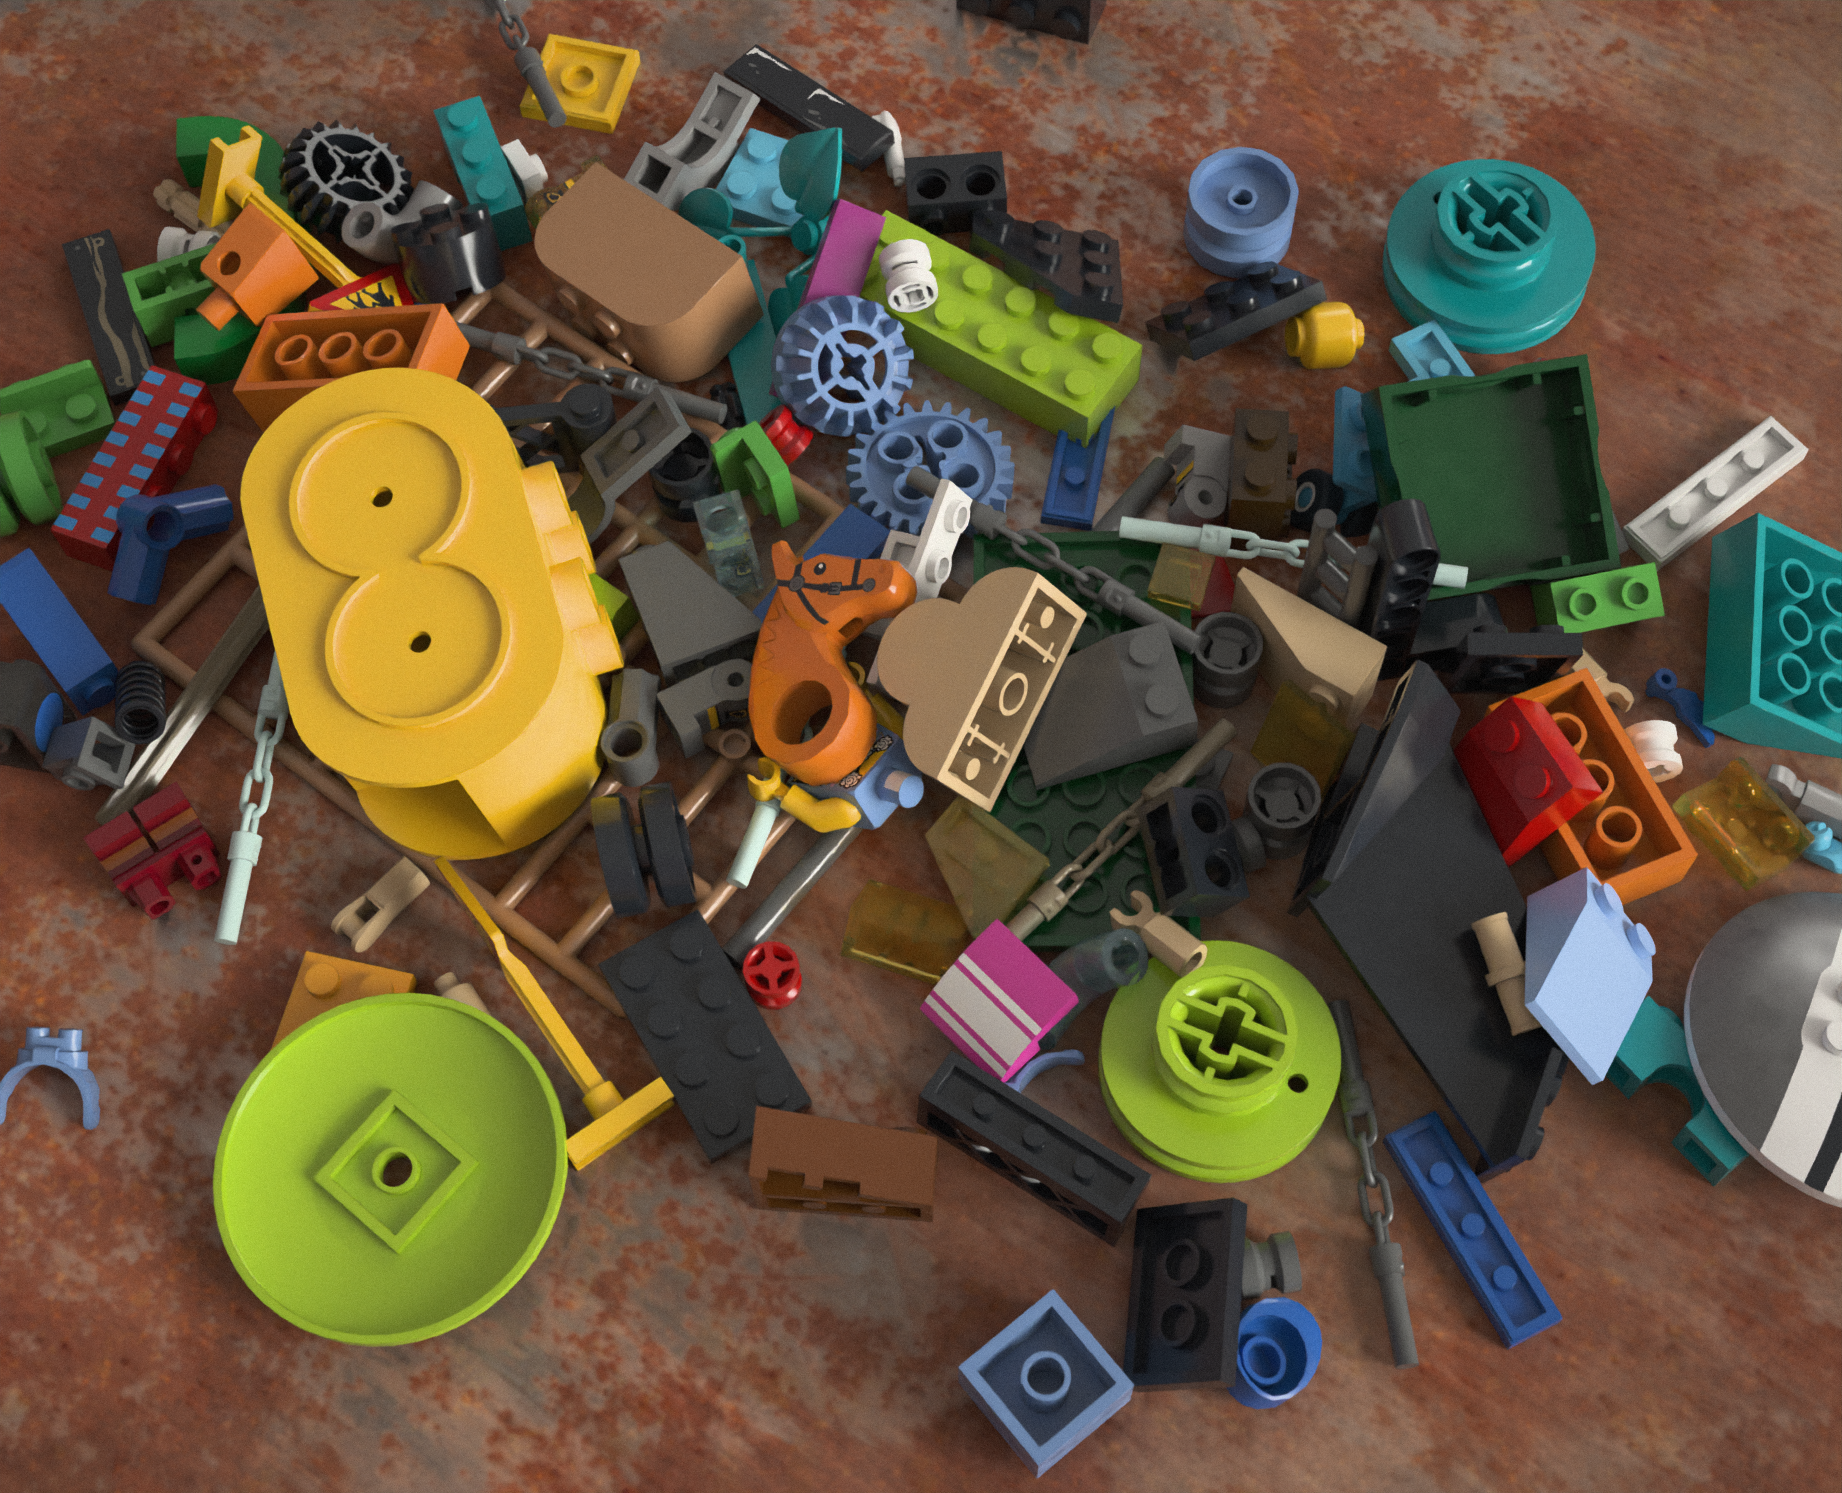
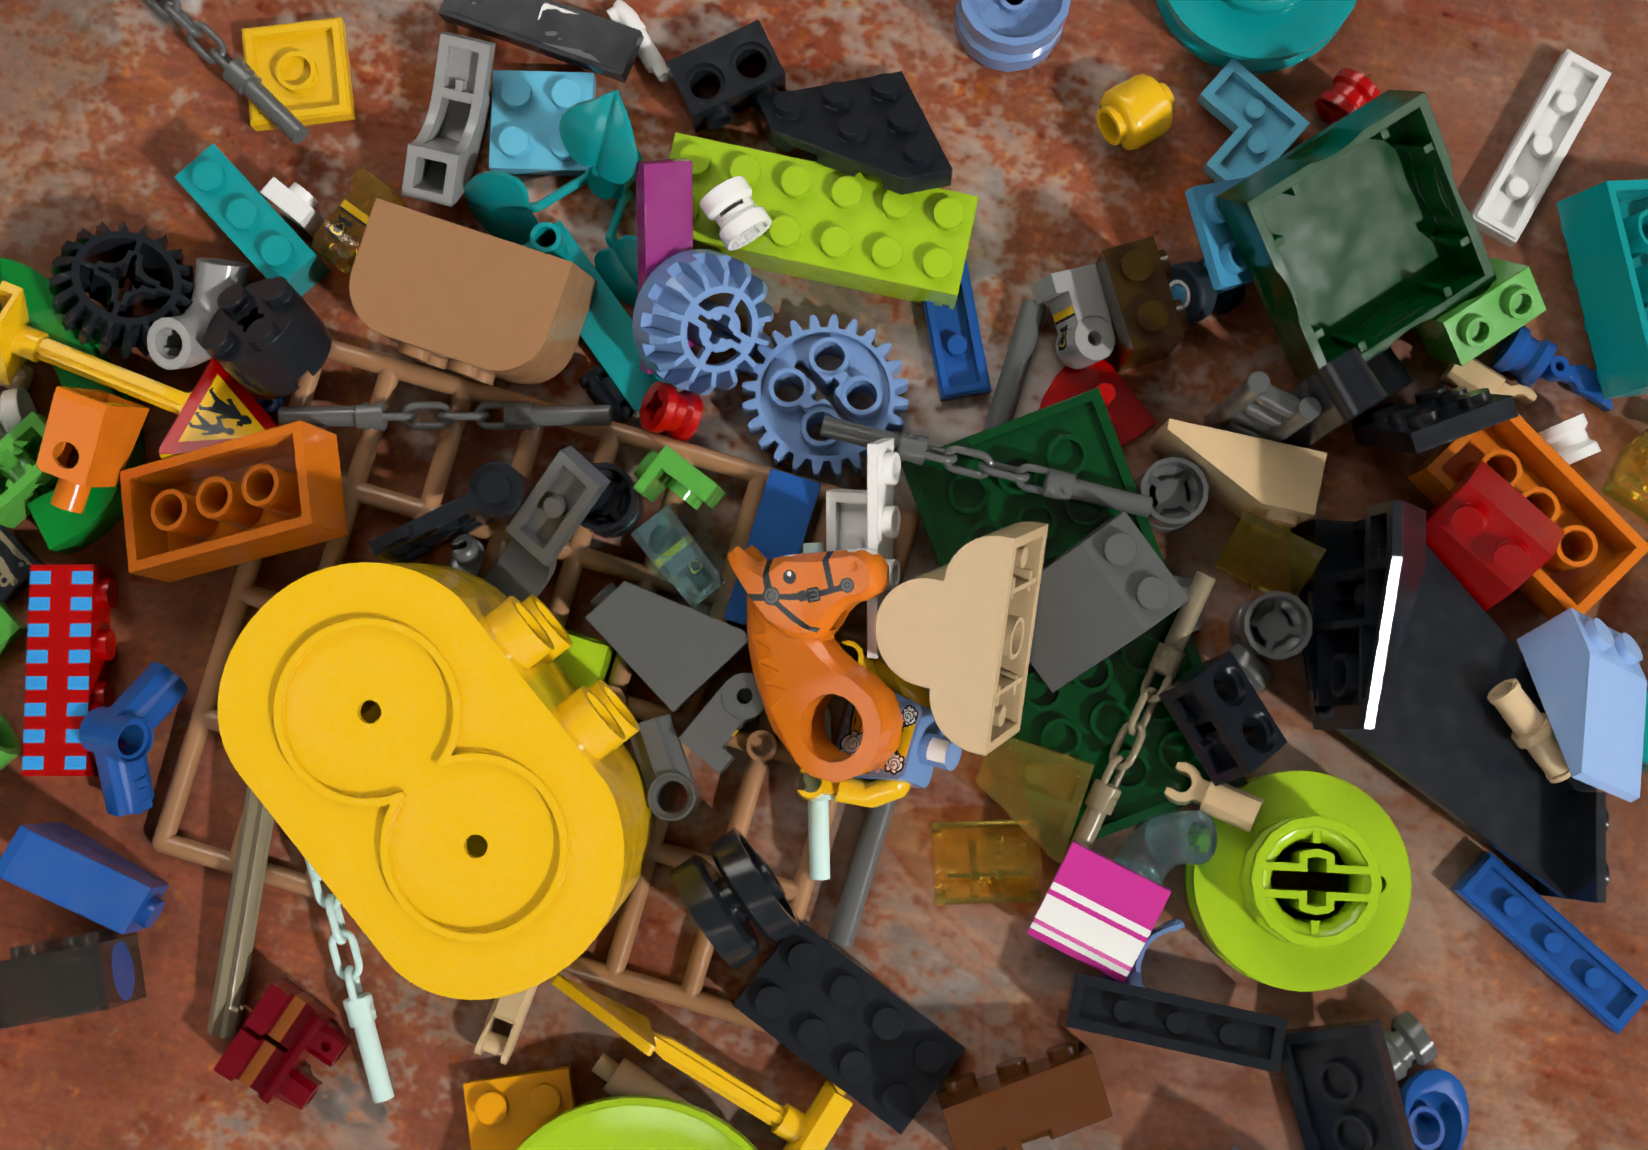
camera: 25 degrees left, 20 degrees up
dark grey brick [42,716,136,790] -> none
black piece [115,660,166,744] -> none
red wheel [743,941,802,1010] -> none
light aqua piece [1119,516,1468,589] -> none
black plate [1145,261,1327,361] -> none
clear yellow tile [1148,542,1216,611] -> none
dark grey piece [1327,1000,1419,1369] -> none
none -> blue wheel [1490,326,1557,387]

